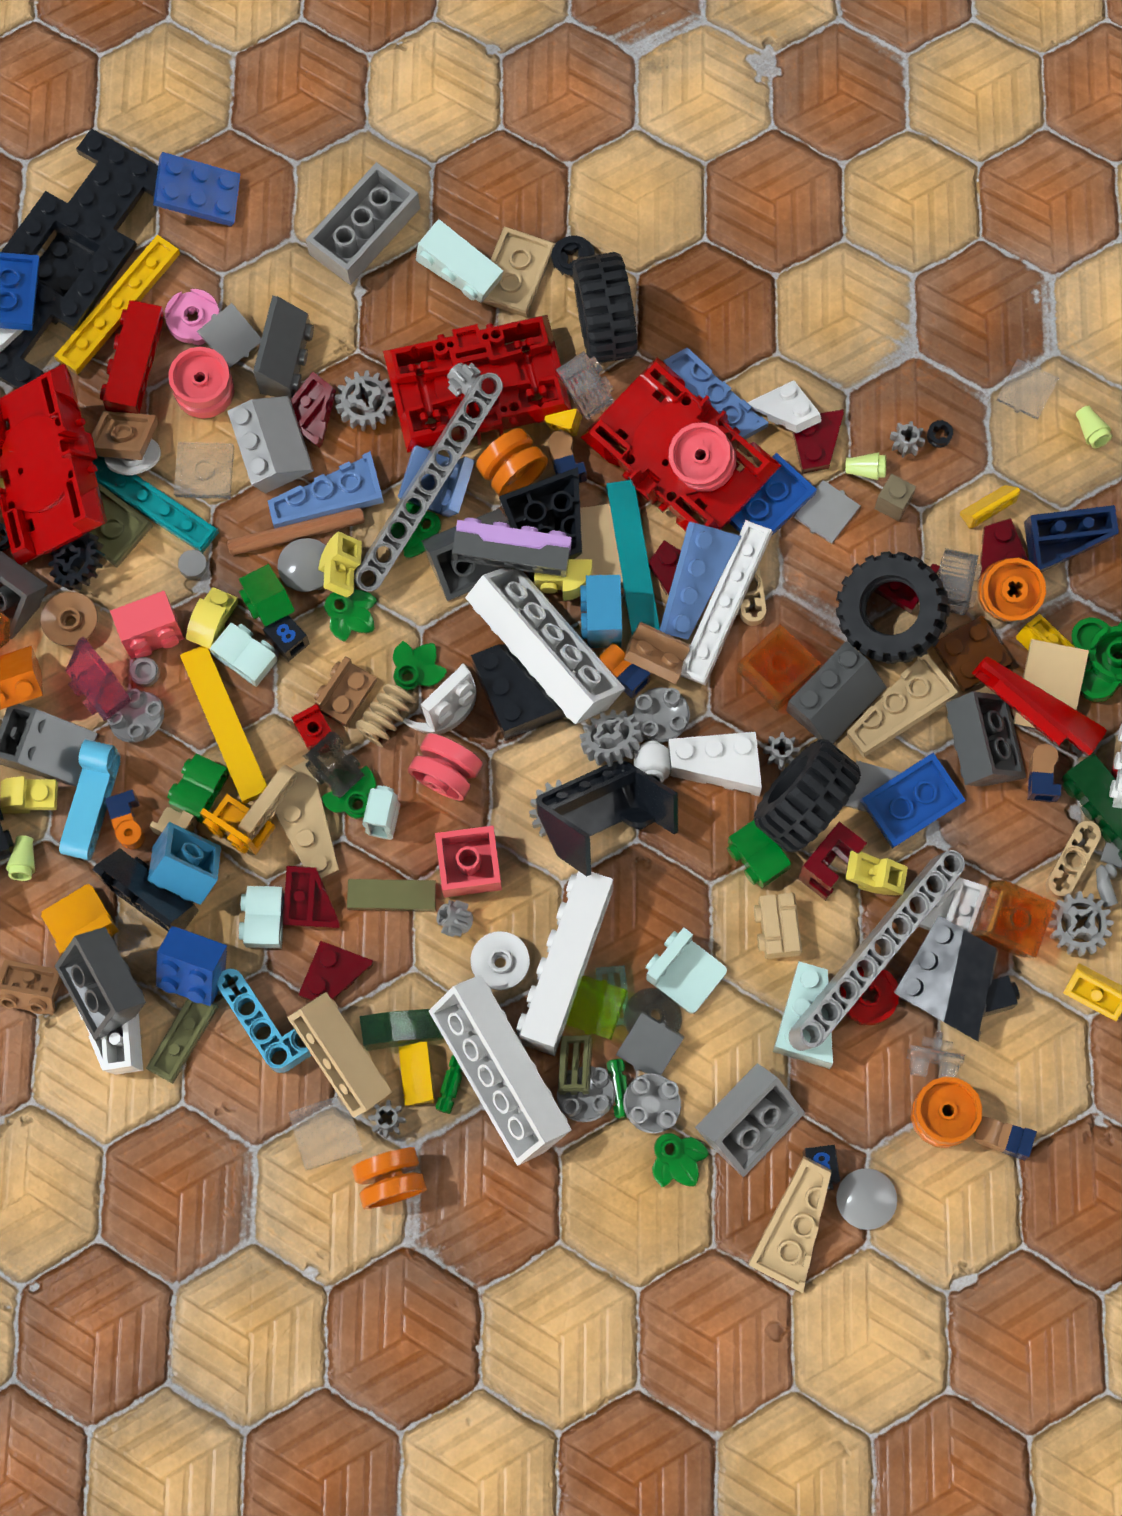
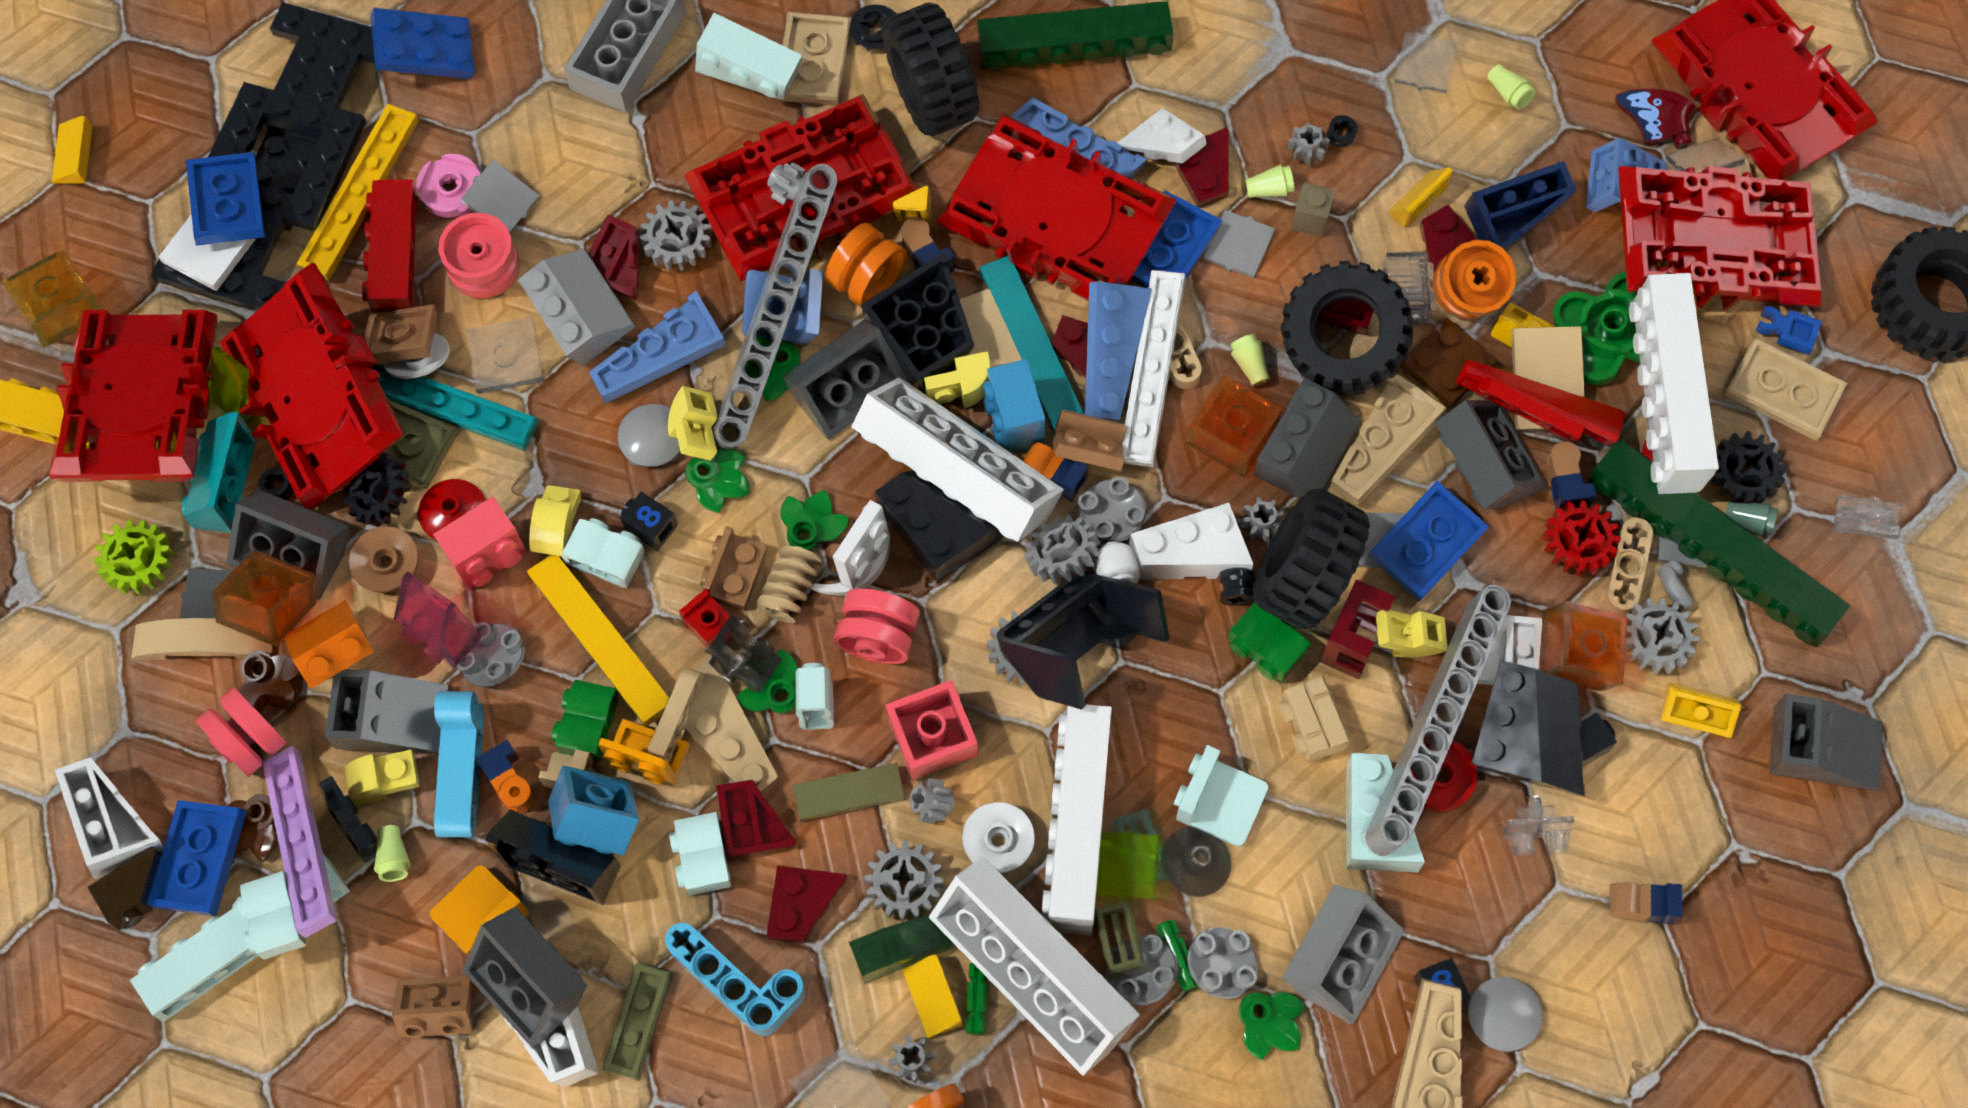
camera: 15 degrees left, 5 degrees down
light grey tile [129,657,160,687] -> none
blue brick [156,926,227,1006] -> none
light grey tile [178,550,208,580] -> none
nougat axle [227,508,365,556] -> none
green brick [239,564,295,627] -> none
dark grey slope [253,295,314,399] -> none
tan brick [287,992,392,1118] -> none
dark grey piece [452,518,571,577] -> none
clear brick [556,351,614,420] -> none
dark grey piece [616,1011,685,1075] -> none
coral wheel [669,423,736,492] -> none
orange wheel [911,1076,982,1148] -> none
none -> red dish [418,479,486,541]
none -> light grey gear [864,841,944,922]
none -> dark green brick [977,1,1173,70]
none -> black wheel [1219,568,1254,606]
none -> yellowish green cone [1231,334,1271,387]
none -> red gear [1542,500,1621,576]

